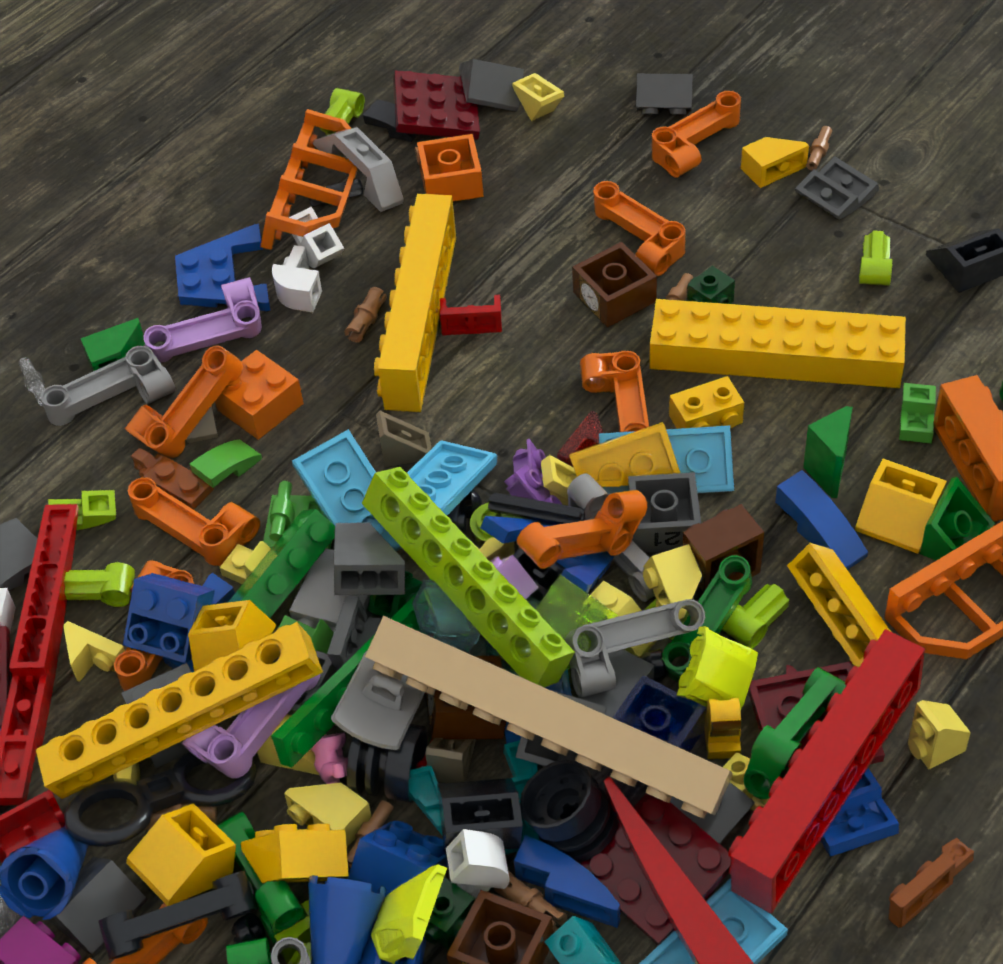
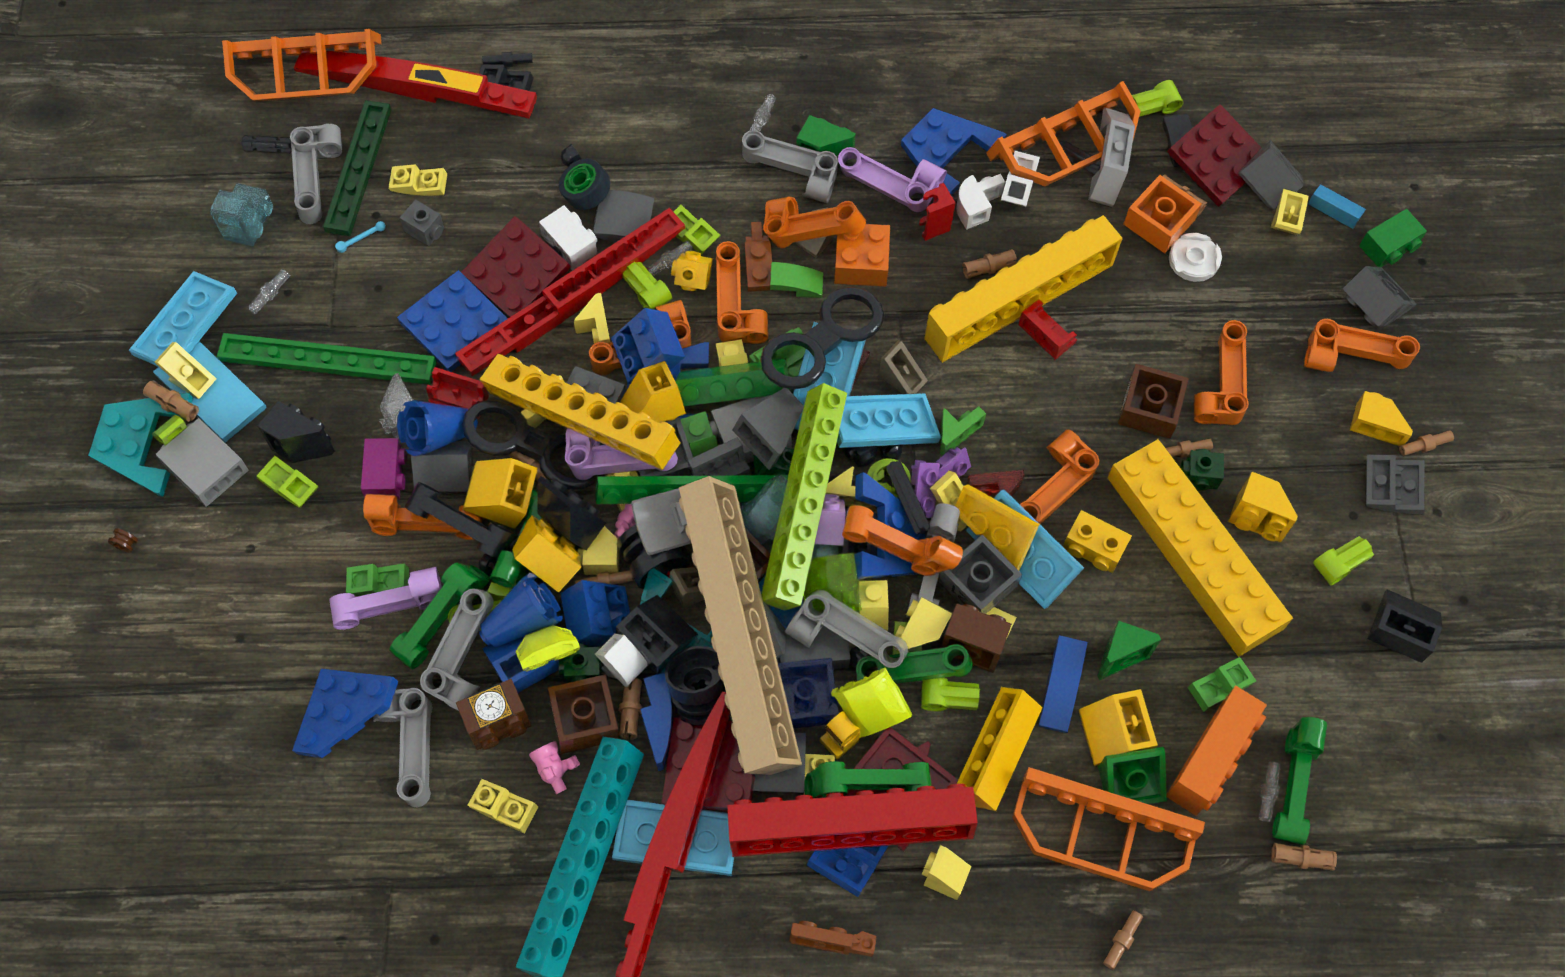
camera: 45 degrees right, 15 degrees up
none -> black slope [537,476,606,550]
none -> clear bar [646,241,693,276]
none -> yellow brick [671,251,713,291]
none -> black bar [760,287,884,389]
none -> red hinge [919,182,955,241]
none -> bright green slope [940,406,986,456]
none -> white tile [1168,233,1222,282]
none -> yellow slope [1228,472,1298,543]
none -> dark azure slope [1308,184,1366,229]
none -> green brick [1359,209,1427,267]

